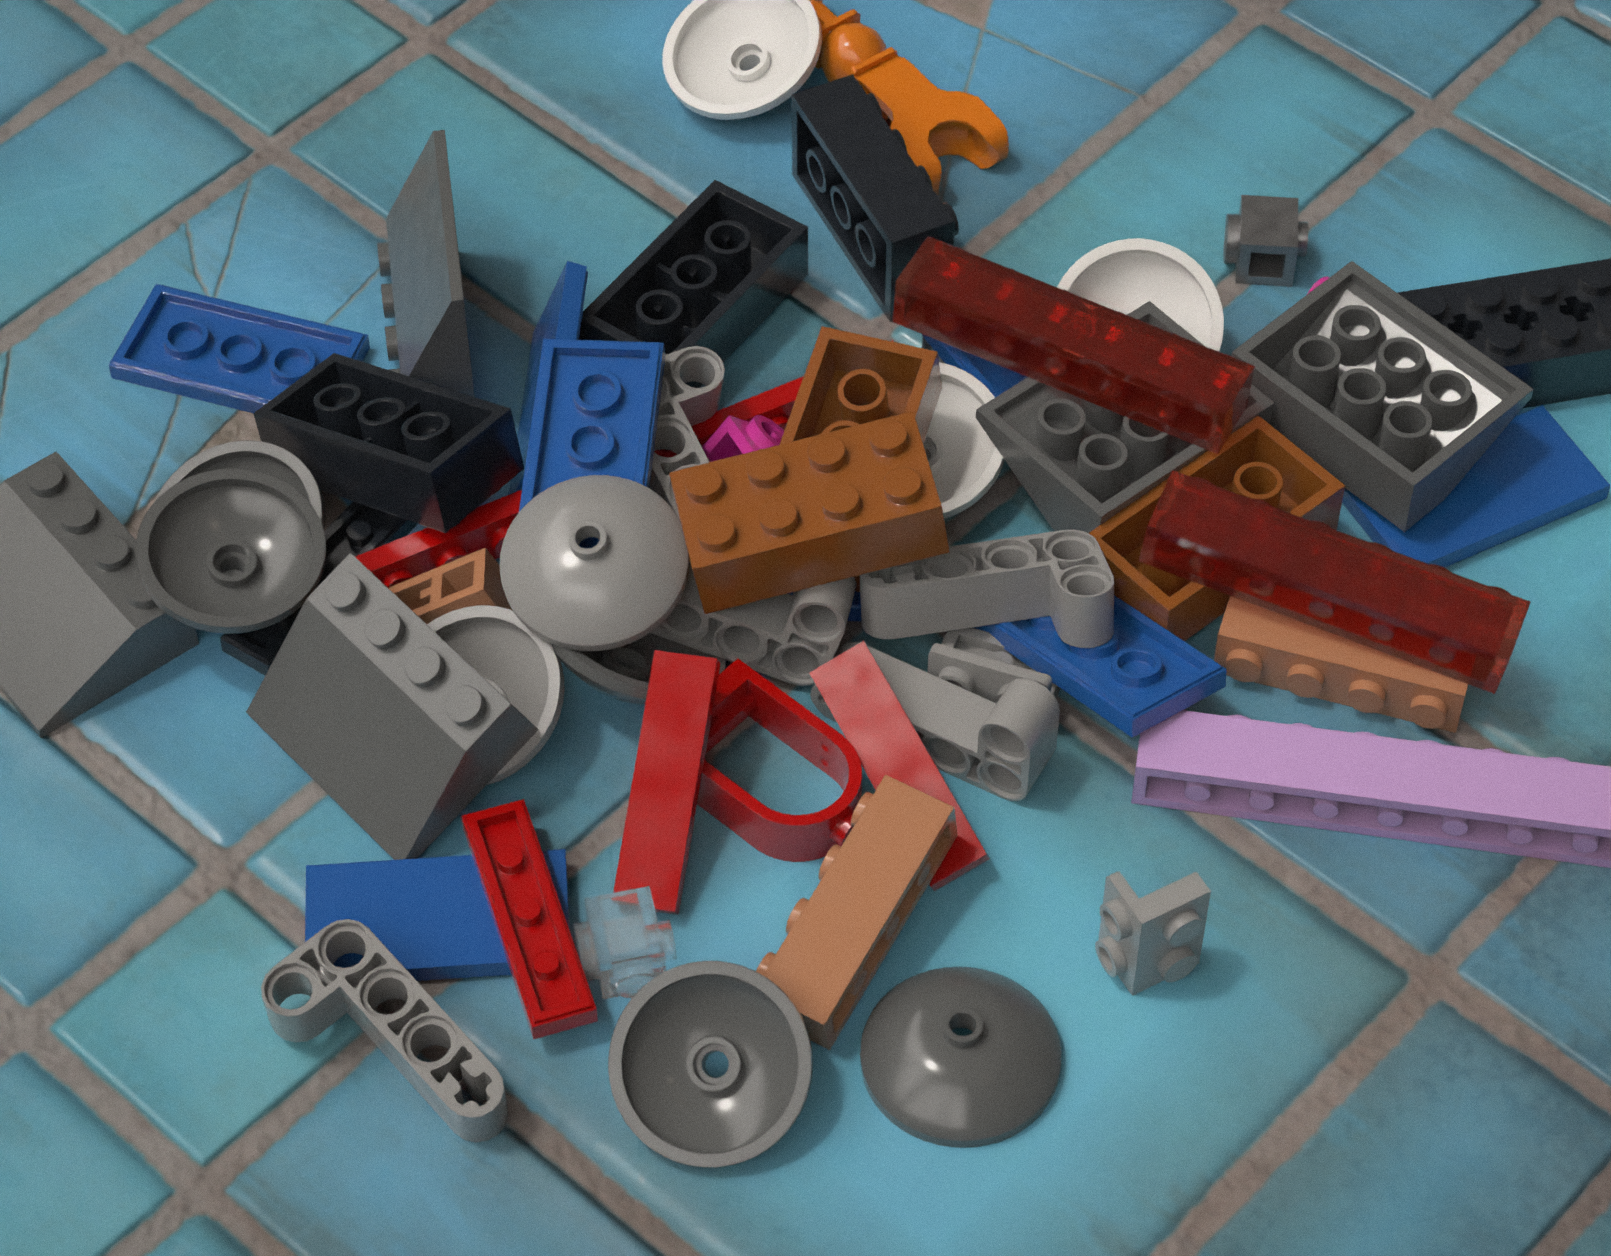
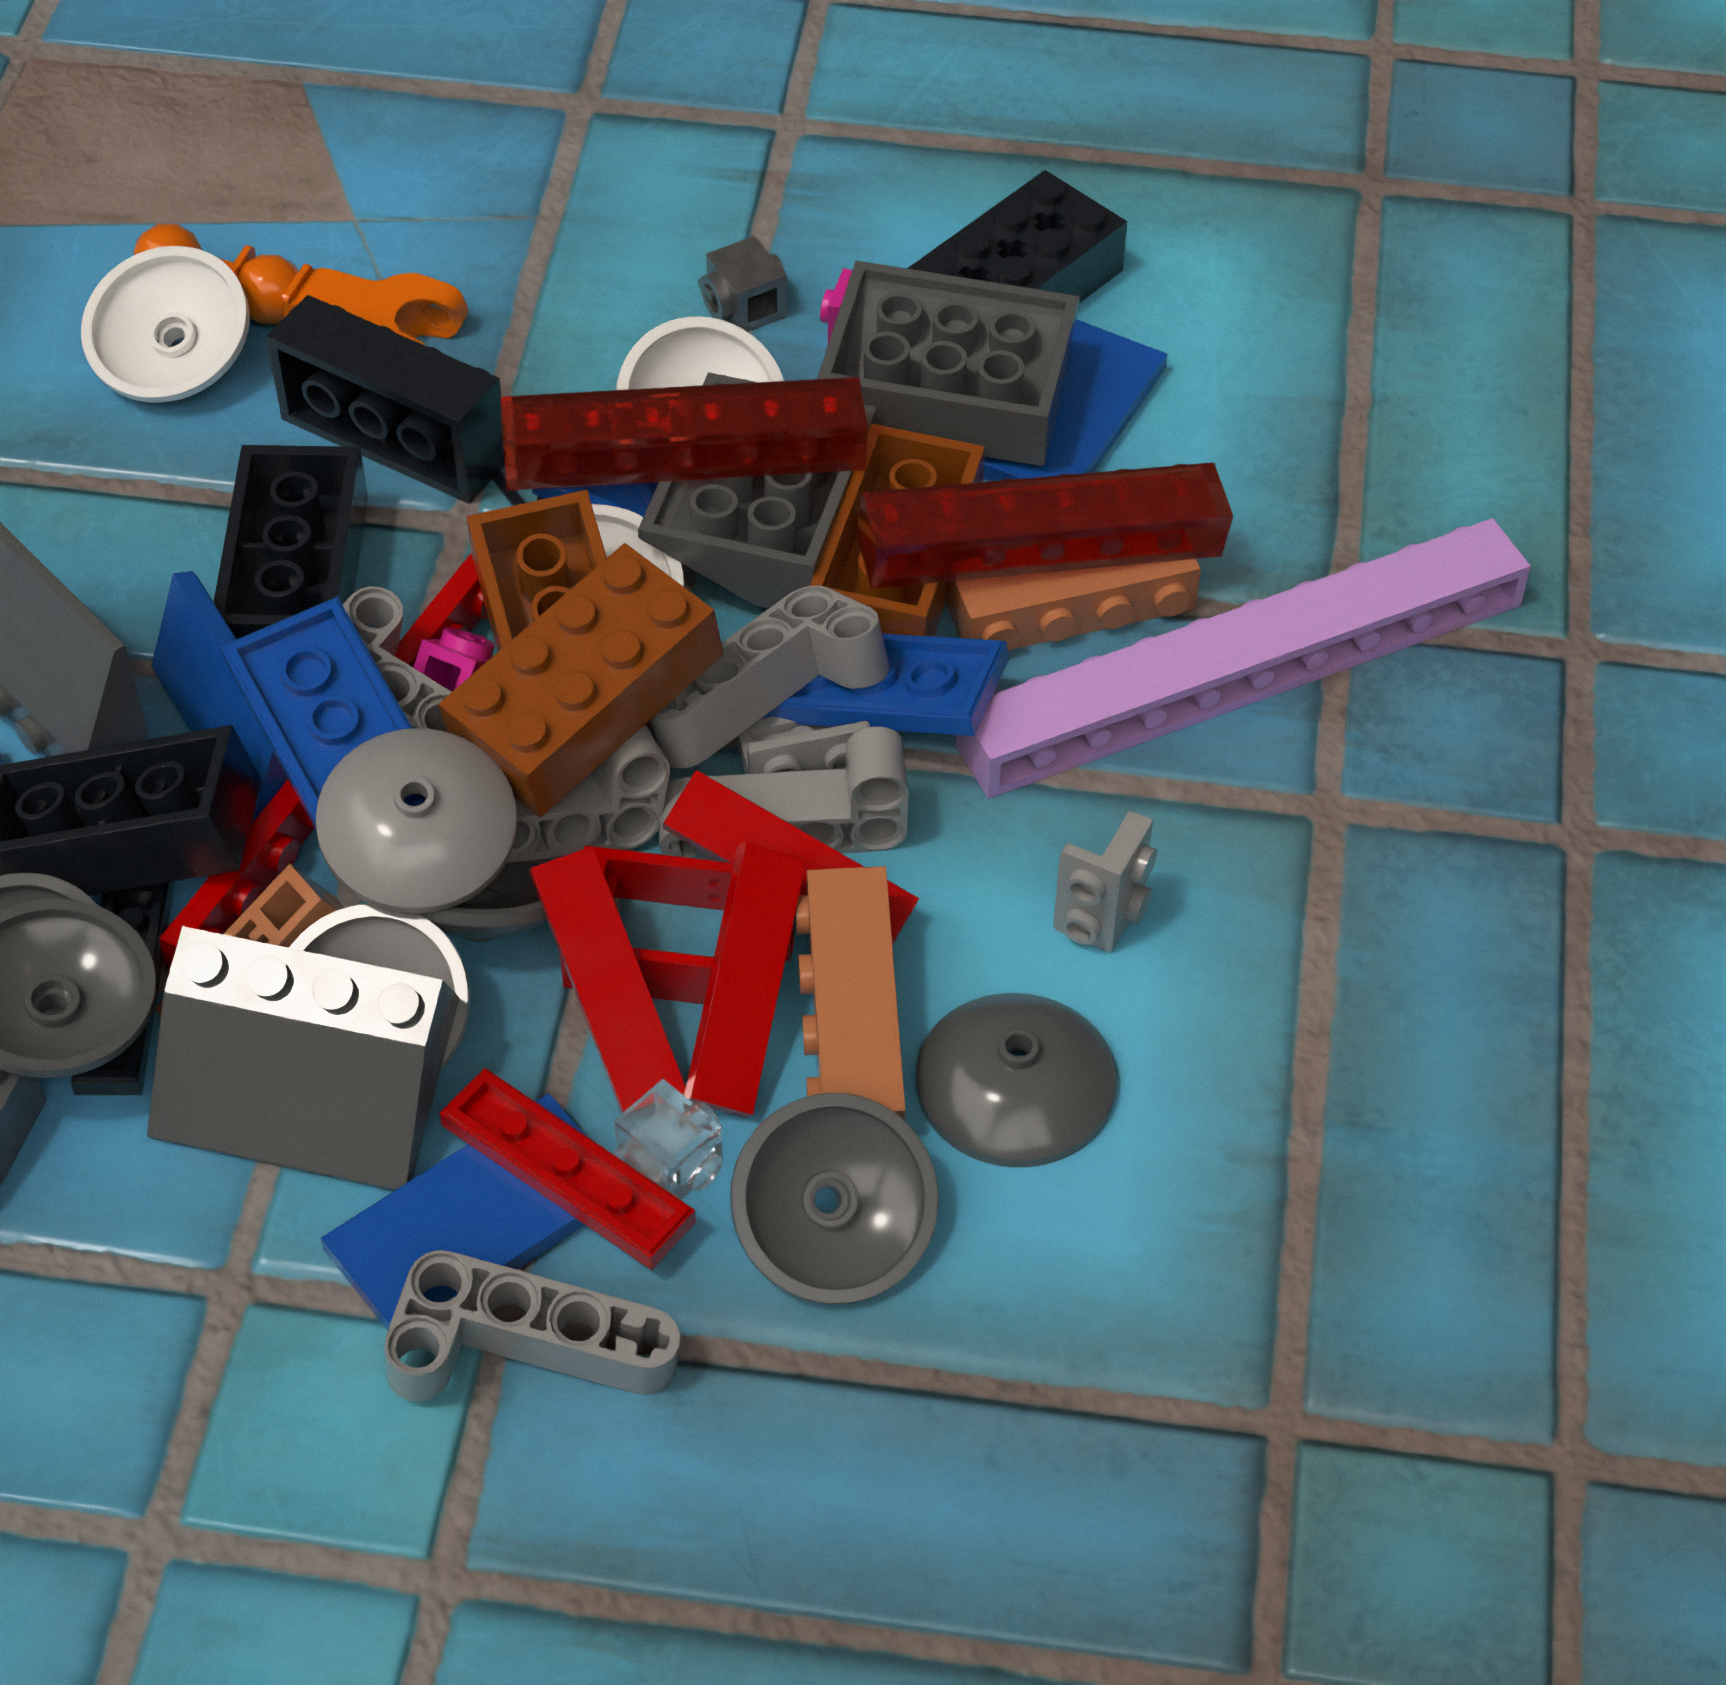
camera: 35 degrees left, 0 degrees up
none -> red tile [683,842,806,1118]

